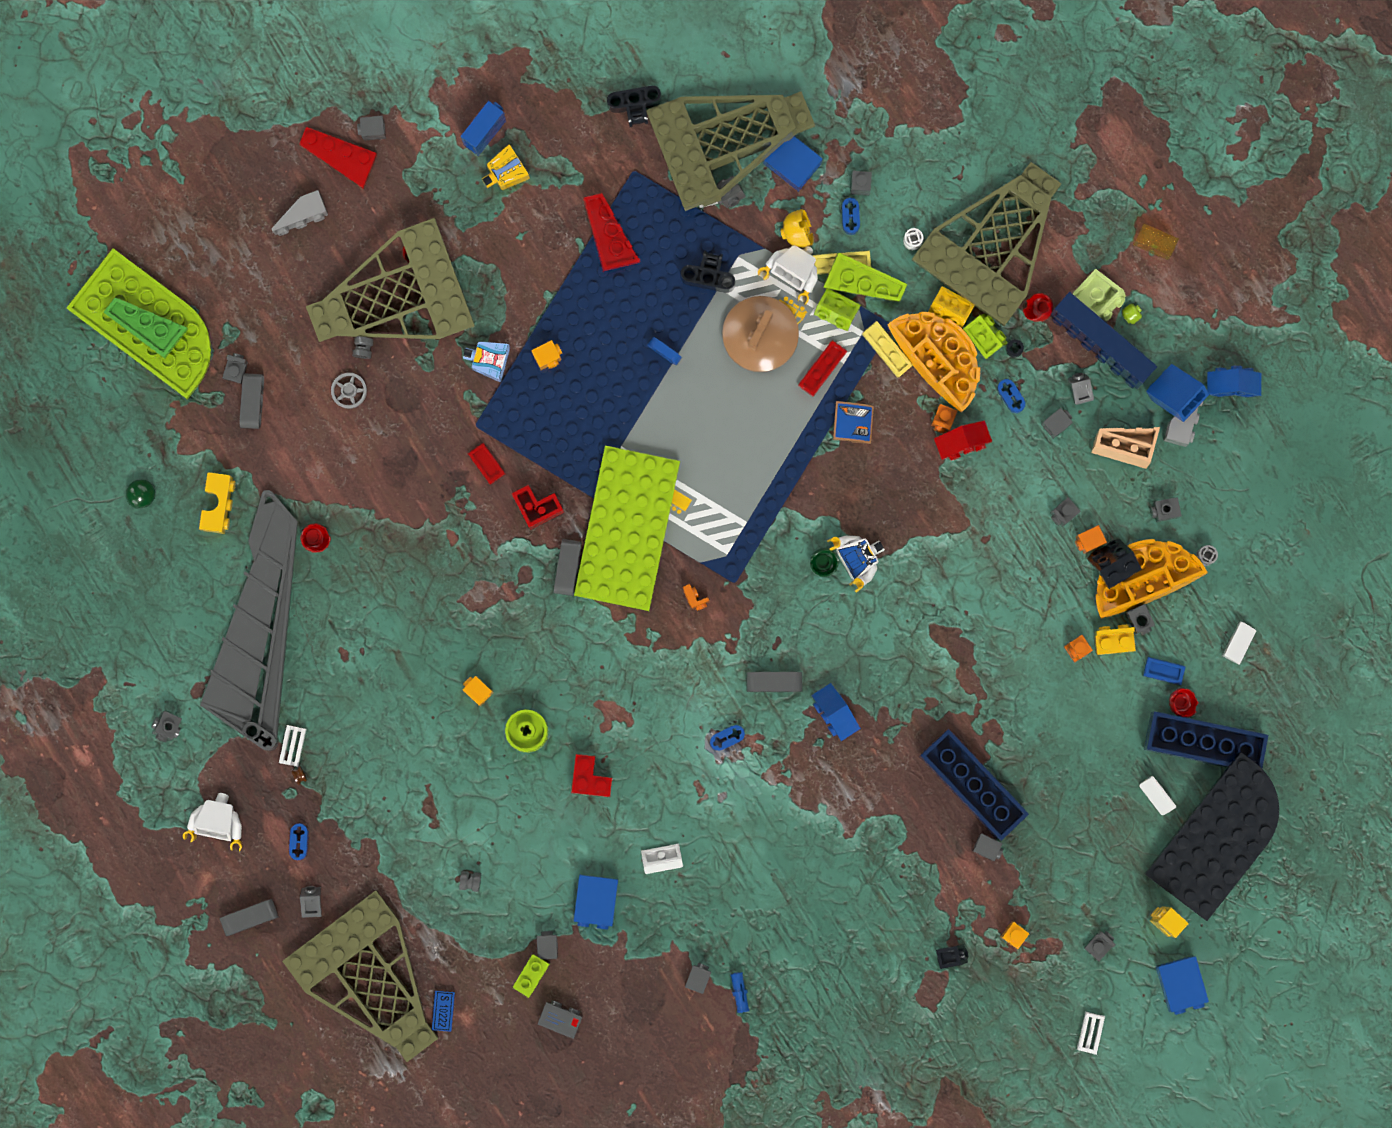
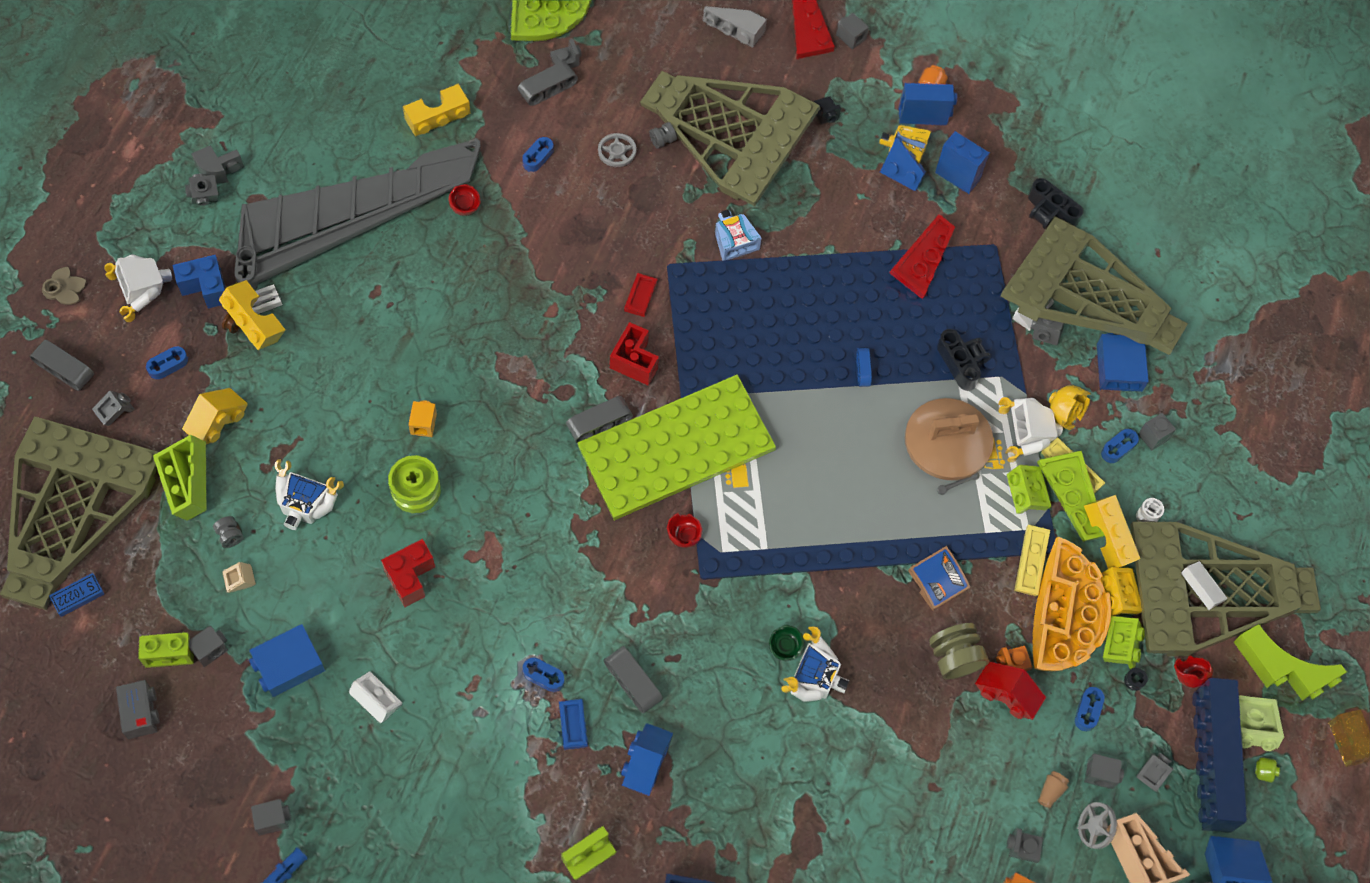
camera: 45 degrees right, 20 degrees down
dark green hair [125,479,156,509] -> none
light orange brick [531,340,563,370] -> none
orange bracket [683,584,709,611] -> none
red tile [798,340,847,397] -> none
none -> dark tan plate [42,267,87,305]
none -> lime wedge [153,435,207,521]
none -> blue brick [172,254,226,309]
none -> yellow brick [182,388,248,444]
none -> dark grey brick [191,145,244,184]
none -> yellow arch [219,280,286,350]
none -> tan slope [222,562,255,593]
none -> torso [275,459,344,530]
none -> blue beam [523,137,553,172]
none -> blue tile [559,699,588,750]
none -> lime bracket [561,826,616,880]
none -> red hair [667,513,703,548]
none -> black bracket [812,96,841,125]
none -> blue wing [880,136,926,191]
none -> orange head [918,65,947,84]
none -> olive wheel [929,623,989,680]
none -> blue brick [935,131,989,194]
none -> dark grey hinge [937,472,979,495]
none -> medium nougat cone [1038,771,1069,809]
none -> light grey wheel [1077,802,1117,849]
none -> yellow arch [1084,495,1140,569]
none -> white slope [1181,561,1228,610]
none -> lime arch [1234,624,1347,701]

